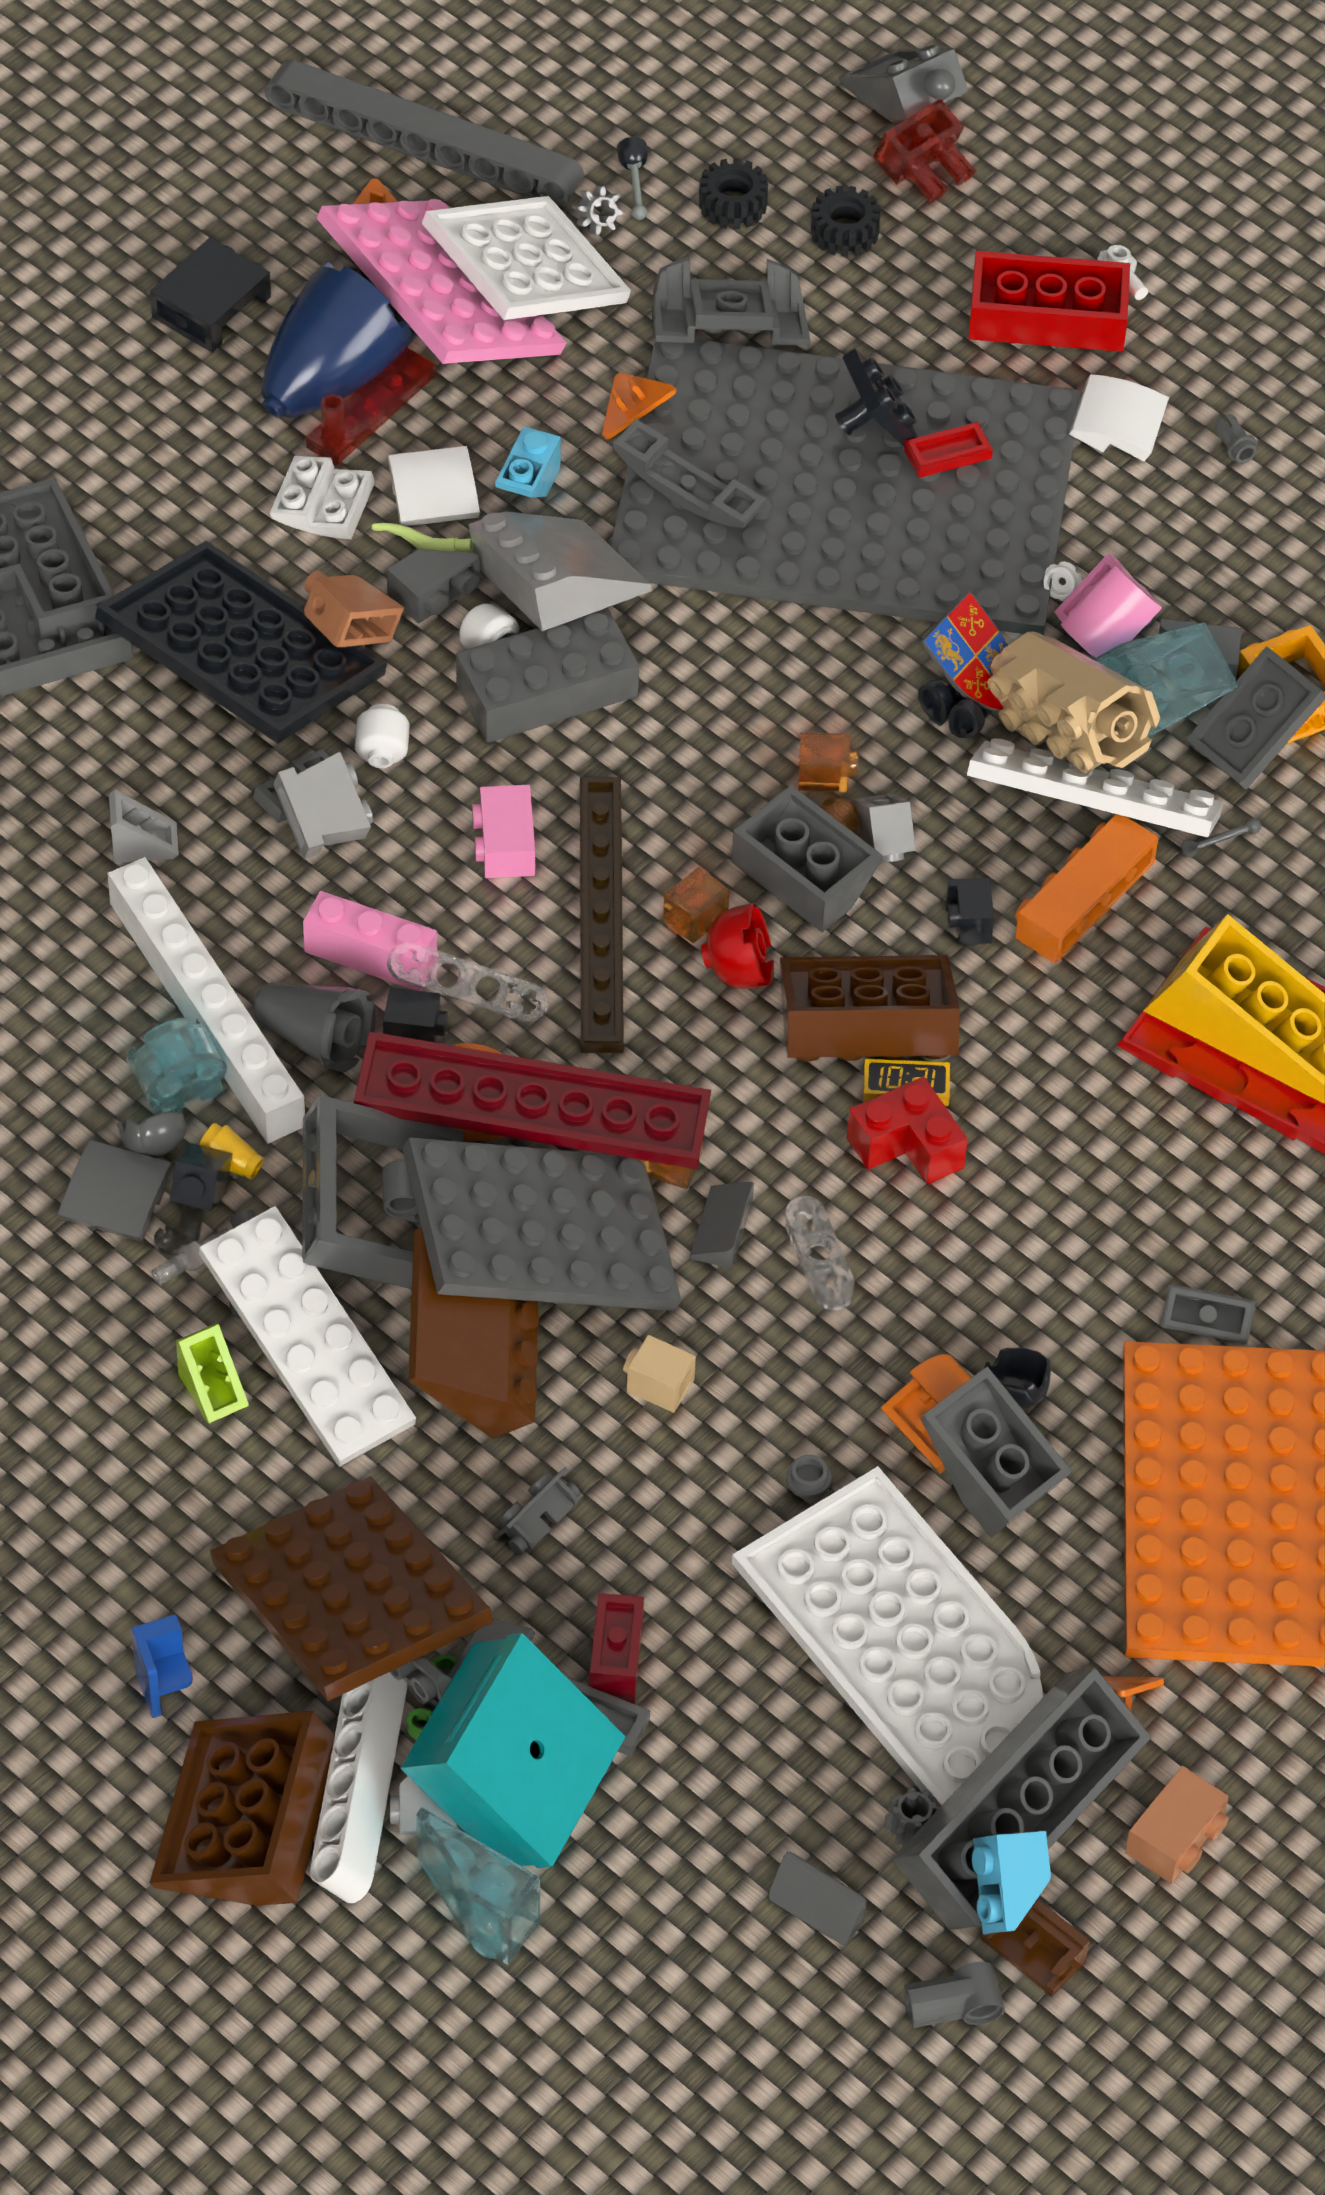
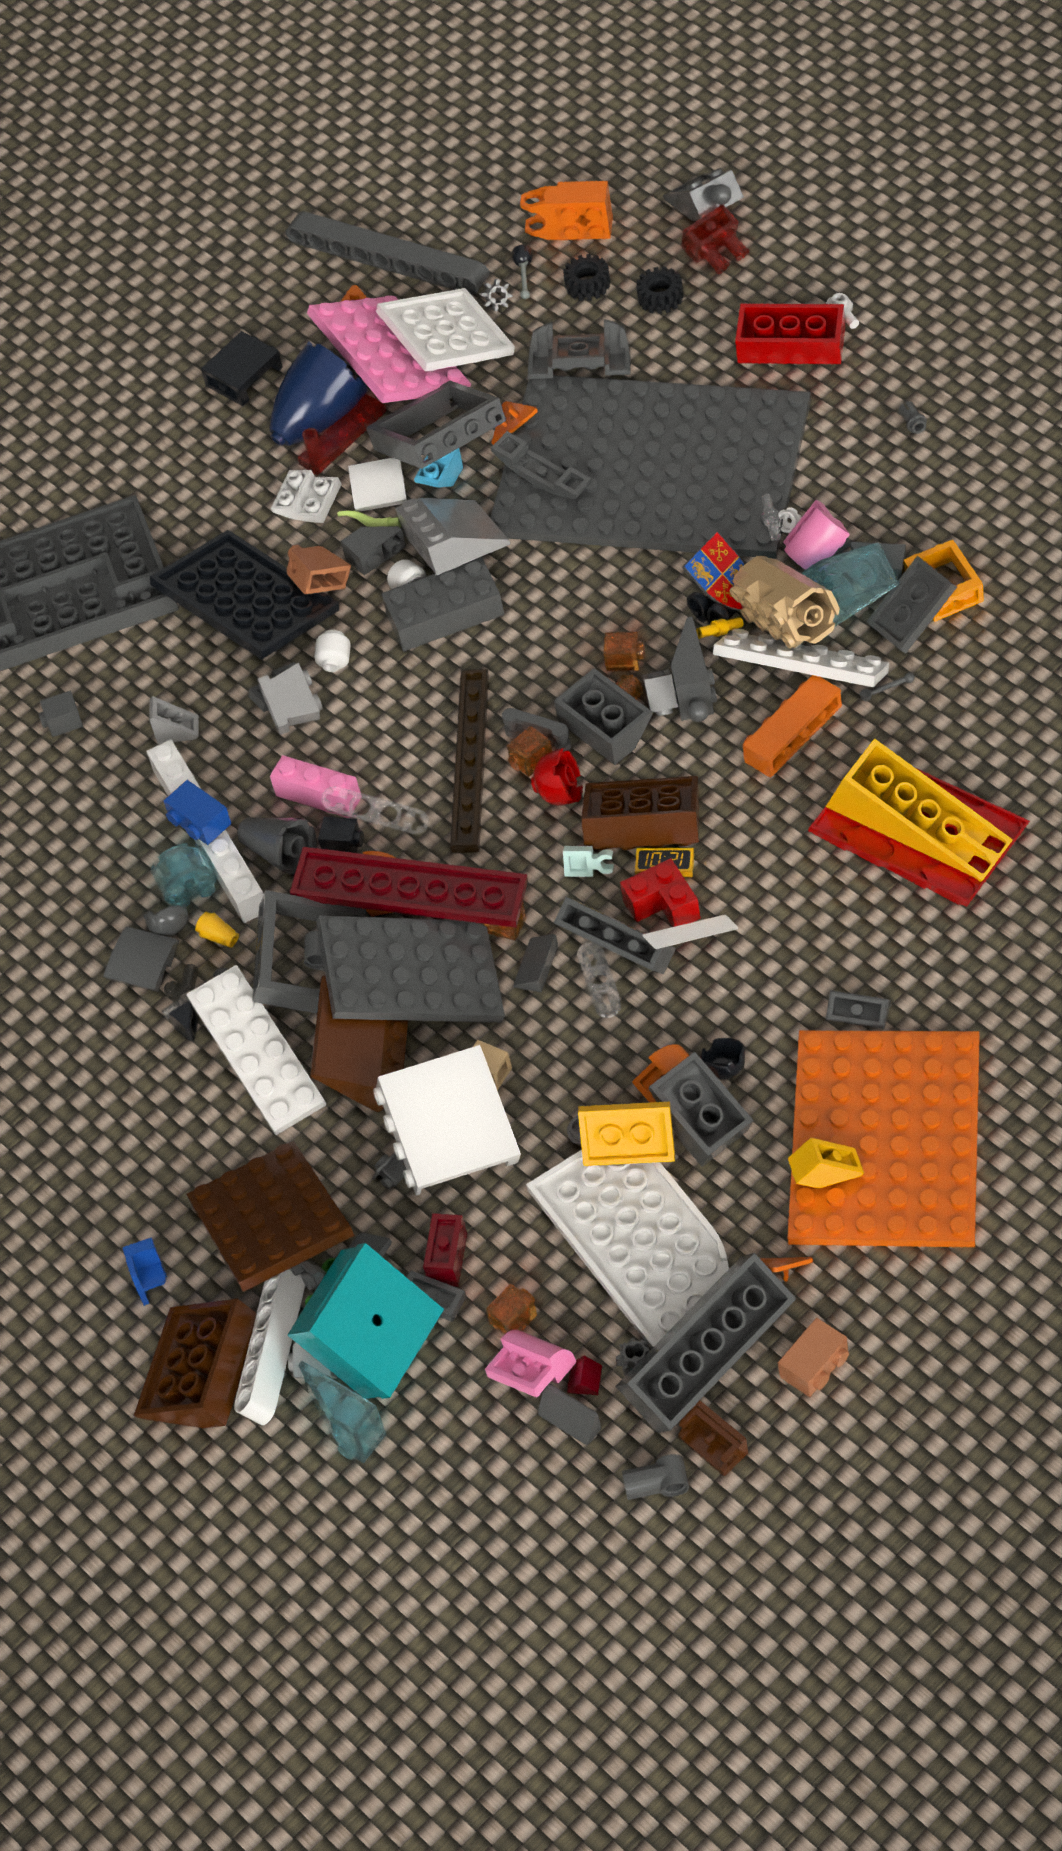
camera: 15 degrees right, 0 degrees up
black brick [170,1143,233,1211] -> none
lime slope [176,1323,249,1423] -> none
bright pink brick [472,785,535,878] -> none
black plate [835,348,918,446] -> none
red tile [904,422,993,478] -> none
black brick [945,878,994,946] -> none
medium azure slope [972,1831,1051,1934] -> none
white slope [1069,374,1169,462] -> none
none -> blue brick [163,779,232,845]
none -> black slope [169,1001,199,1041]
none -> dark grey window [366,381,506,469]
none -> white panel [373,1045,521,1196]
none -> bright pink brick [485,1330,576,1398]
none -> clear orange brick [486,1283,537,1335]
none -> dark grey plate [502,708,571,752]
none -> orange brick [520,181,613,240]
none -> dark grey brick [554,897,676,974]
none -> light aqua plate [563,846,614,877]
none -> dark red slope [567,1355,603,1395]
none -> yellow plate [578,1101,675,1166]
none -> white sticker [642,915,738,949]
none -> dark grey slope [671,616,717,722]
none -> yellow bar [696,617,744,639]
none -> clear bar [761,494,781,541]
none -> yellow slope [787,1138,864,1189]

